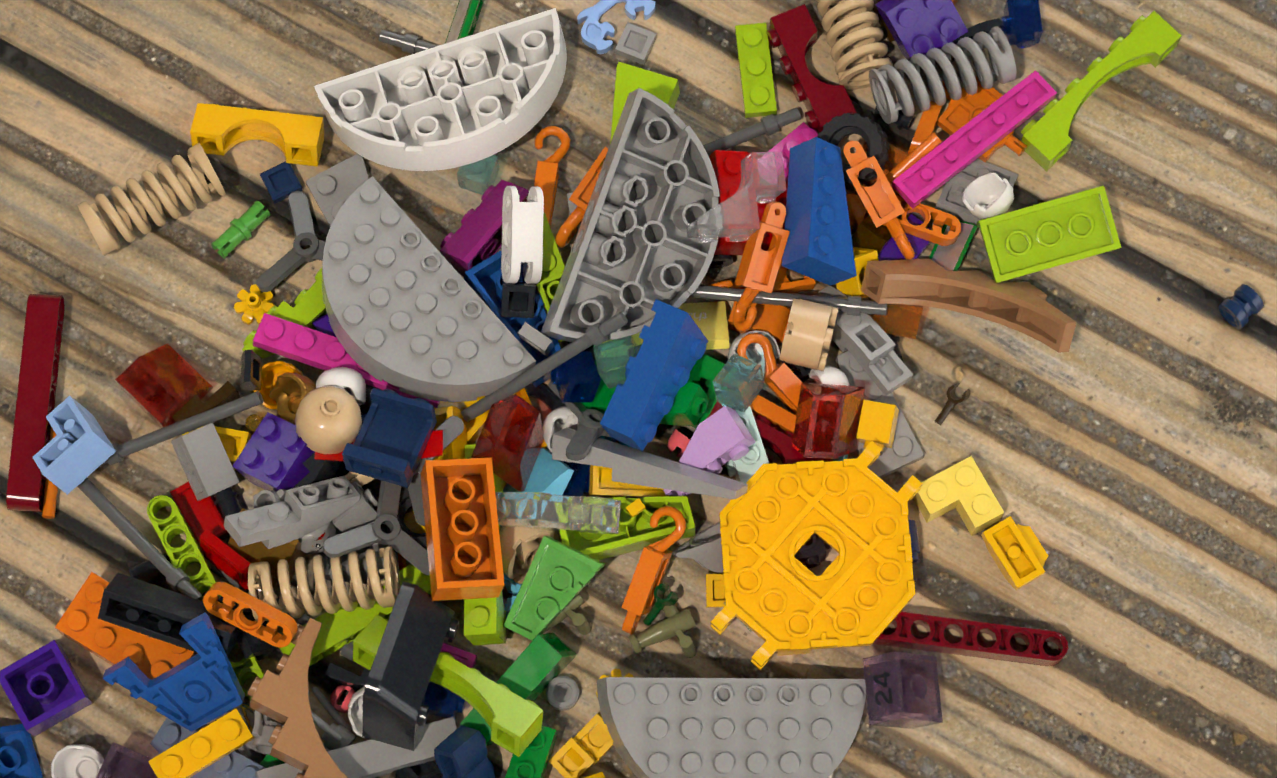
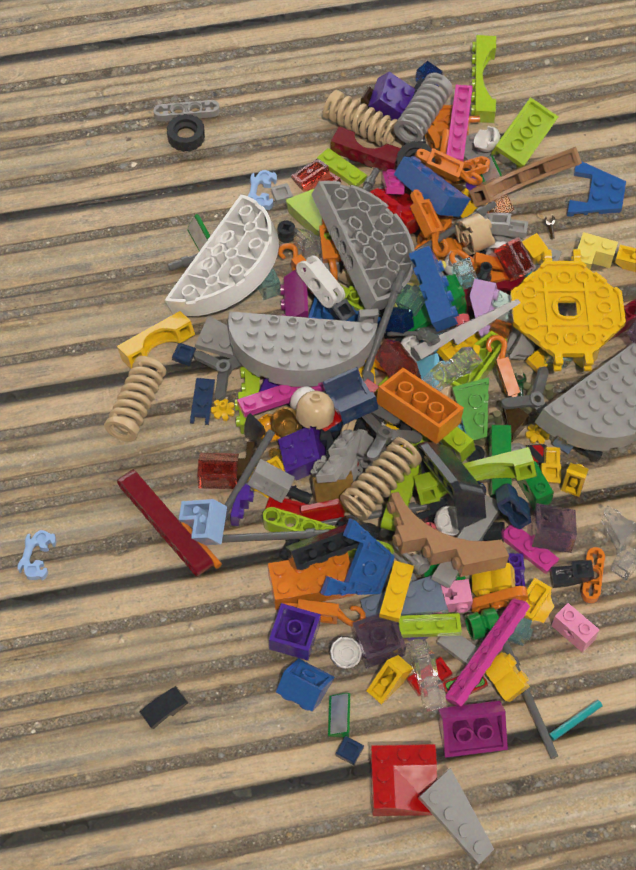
camera: 45 degrees left, 15 degrees down
orange beam [203,582,298,648] -> none
bright green pin [211,201,271,259] -> none
clear arch [687,152,786,242] -> none
dark blue wheel [1218,284,1264,329] -> none
none -> dark blue hinge [190,378,215,425]
none -> dark purple slope [230,483,254,526]
none -> black wheel [277,220,295,243]
none -> orange piece [283,599,366,627]
none -> clear red slope [291,158,341,192]
none -> clear slope [294,228,321,259]
none -> black tile [466,445,485,462]
none -> black pin [477,262,492,282]
none -> clear orange bracket [489,319,512,339]
none -> dark grey piece [501,366,549,414]
none -> dark brown slope [501,407,529,443]
none -> black tile [526,444,547,465]
none -> blue wing [567,161,626,217]

